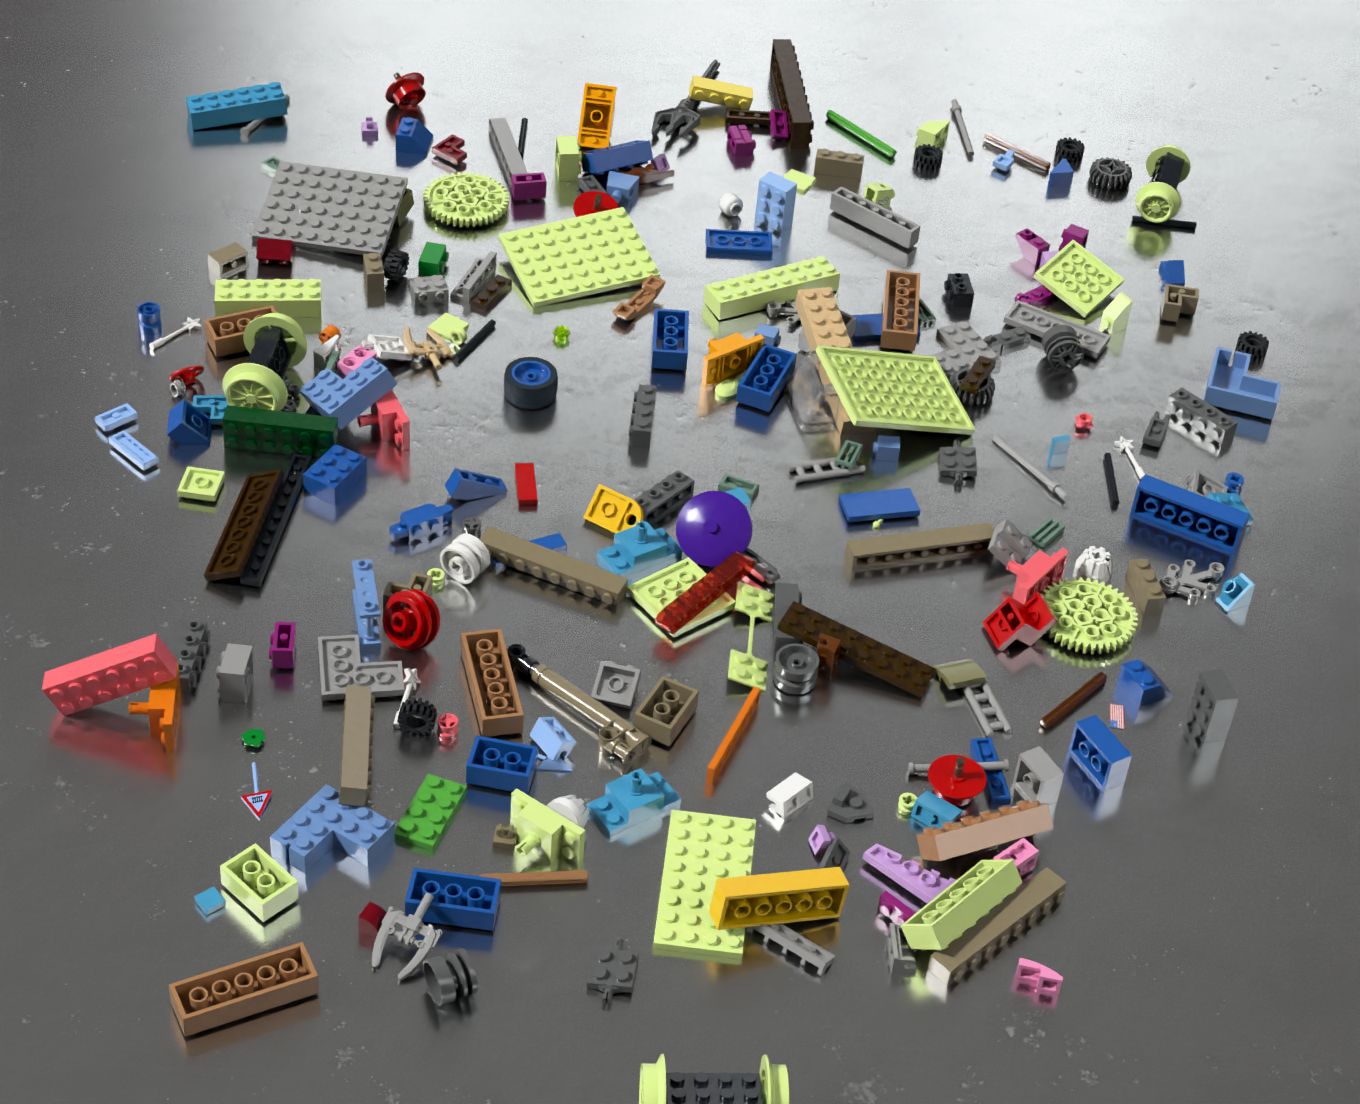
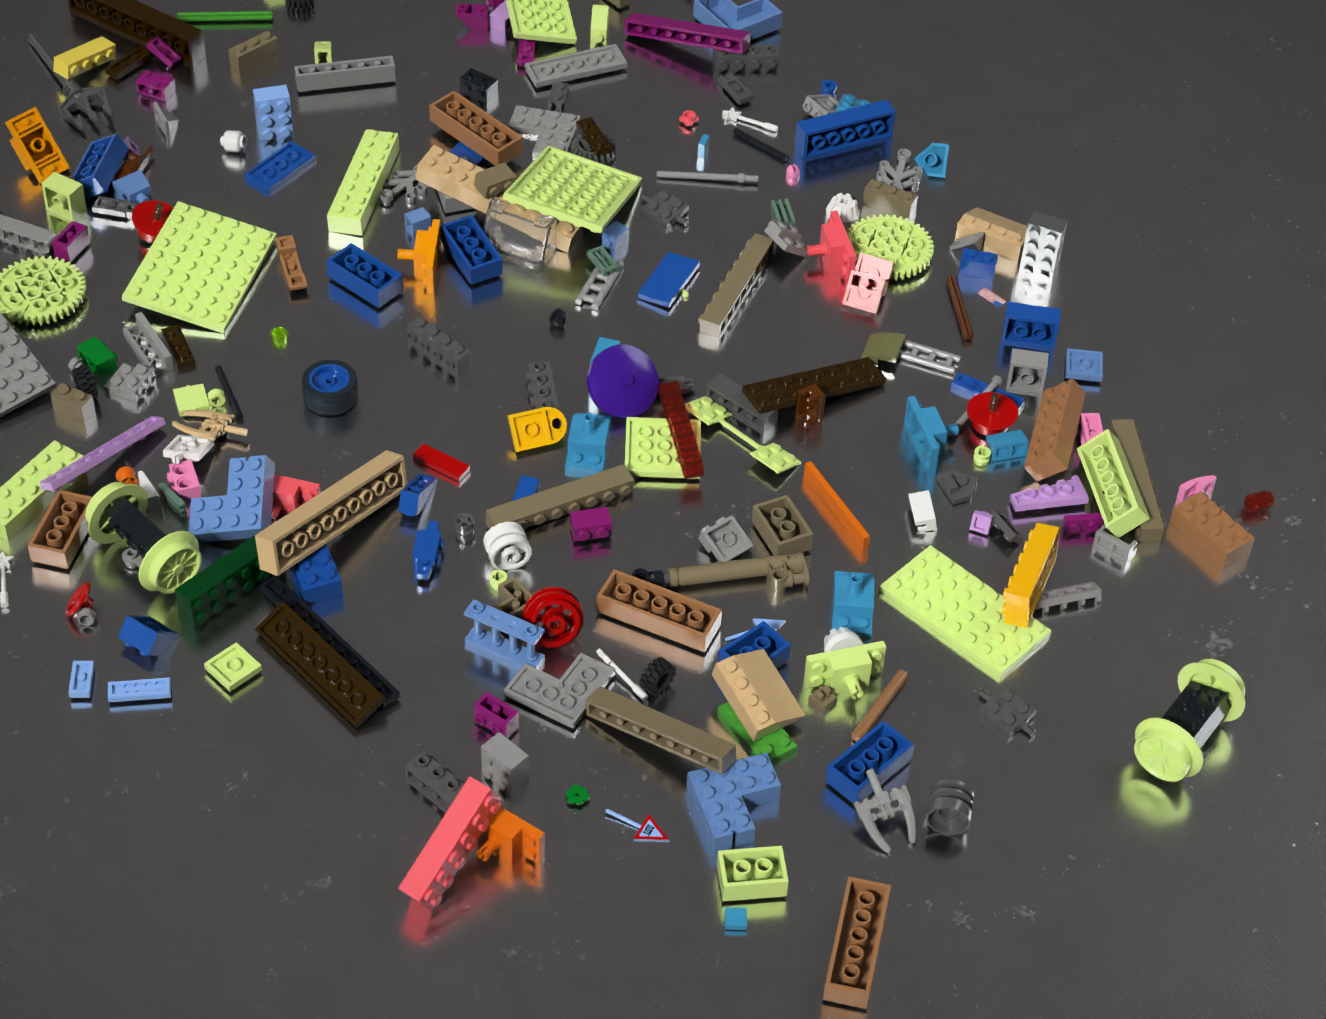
camera: 50 degrees left, 5 degrees up
dark azure plate [193,395,228,425] -> none
dark red brick [358,901,387,938] -> none
coral wheel [437,713,458,740] -> none
light blue hinge [530,717,577,761] -> none
yellowish green piece [715,369,748,400] -> none
sand green tile [718,474,760,500] -> none
dark grey wheel [773,643,820,695] -> none
yellowish green piece [784,169,816,193] -> none
dark grey wheel [1041,325,1084,371] -> none
none -> lavender plate [39,416,166,492]
none -> light grey plate [68,357,85,372]
none -> light grey slope [153,102,179,135]
none -> tan brick [255,450,407,576]
none -> dark tan brick [474,162,516,199]
none -> black tile [549,308,567,328]
none -> magenta brick [570,507,612,542]
none -> magenta brick [625,13,750,54]
none -> tan slope [711,649,806,741]
none -> bright pink hinge [786,164,800,179]
none -> dark azure brick [904,396,959,475]
none -> light grey slope [950,232,984,251]
none -> tan slope [955,207,1027,263]
none -> medium blue plate [1065,348,1103,382]
none -> medium nougat brick [1170,491,1255,569]
none -> clear red brick [1244,490,1274,513]

